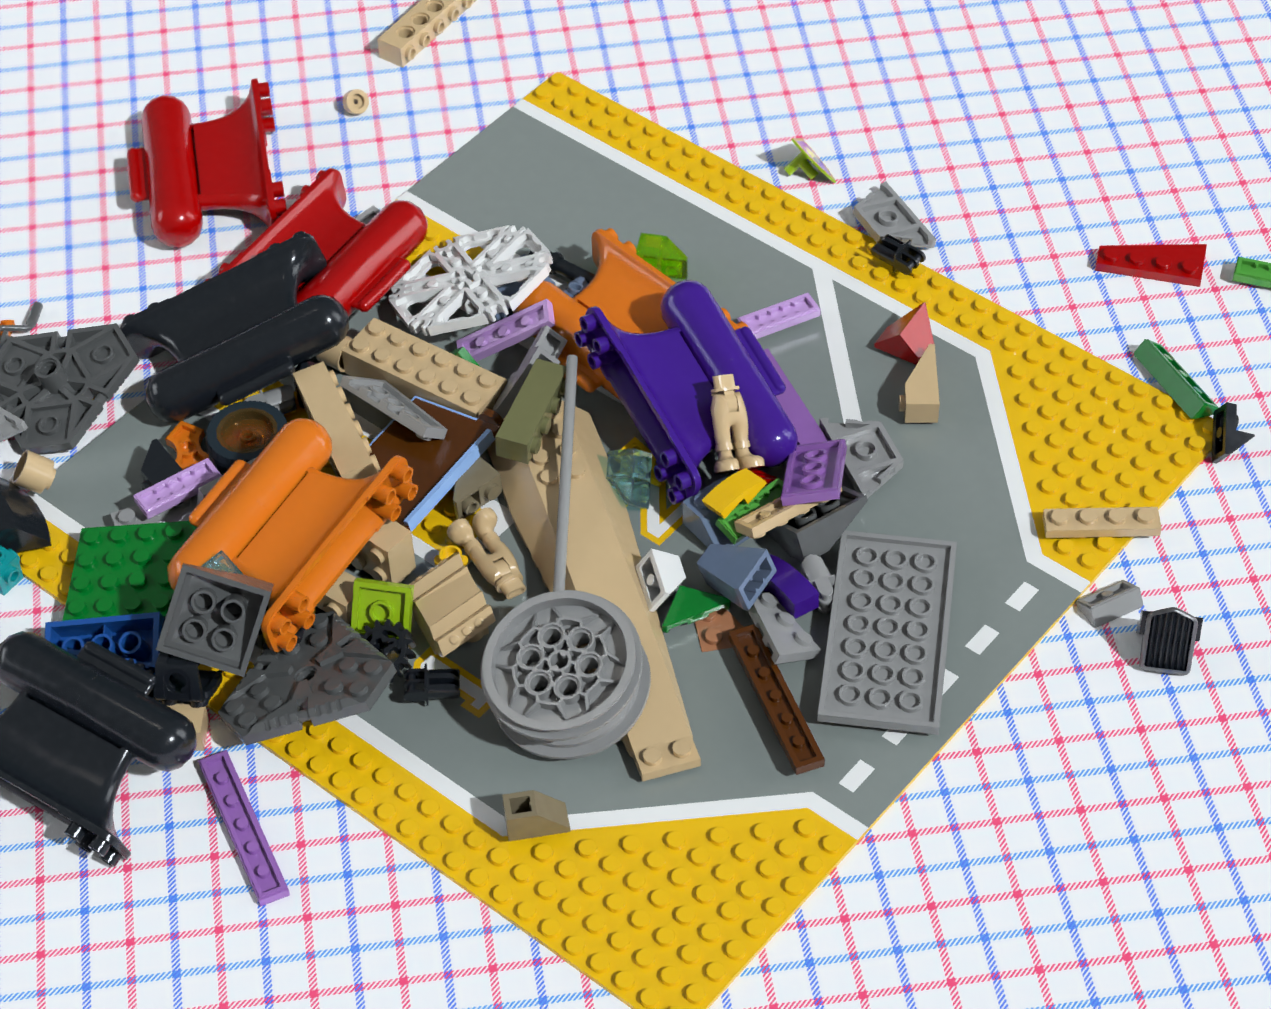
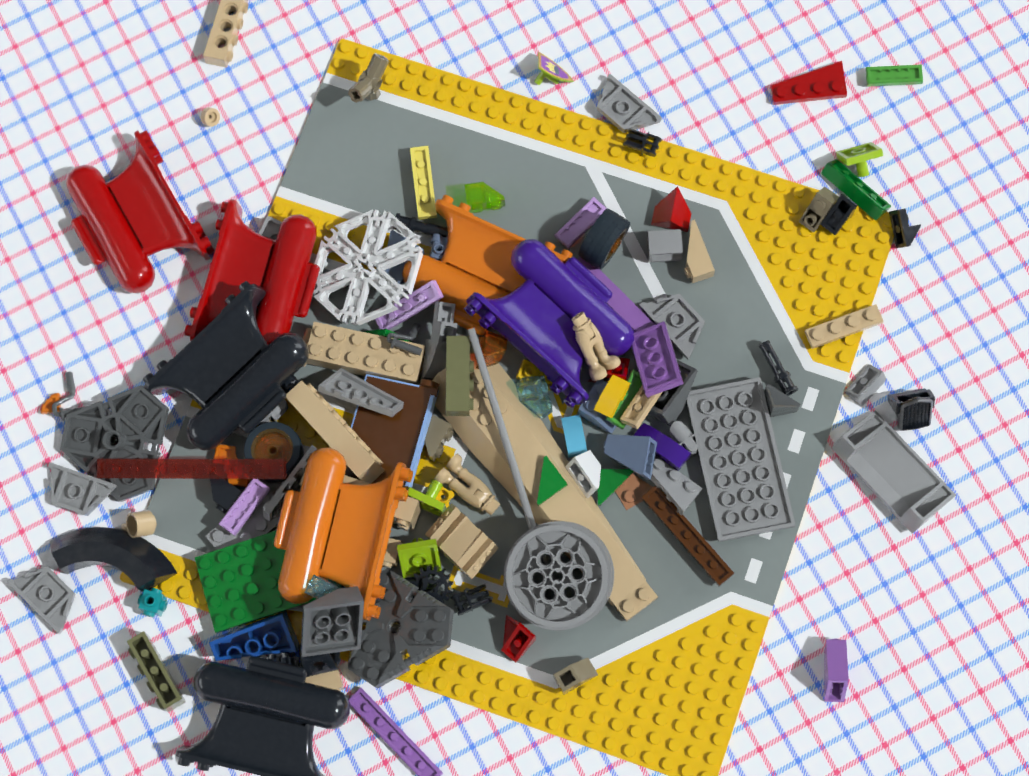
camera: 15 degrees left, 25 degrees up
none -> clear red plate [97,459,287,479]
none -> dark tan piece [348,53,389,103]
none -> dark grey piece [386,323,422,356]
none -> lime tile [408,479,446,517]
none -> light yellow plate [410,146,437,220]
none -> clear orange slope [475,330,507,369]
none -> red slope [501,615,536,663]
none -> green tile [537,455,568,506]
none -> medium azure slope [561,415,587,458]
none -> black wheel [578,208,630,269]
none -> light grey piece [647,229,683,262]
none -> black pin [759,340,798,396]
none -> dark grey slope [764,384,801,417]
none -> dark tan slope [799,187,839,233]
none -> black slope [821,194,857,235]
none -> medium lavender slope [824,638,849,702]
none -> light grey slope [831,410,956,534]
none -> lime tile [836,142,883,177]

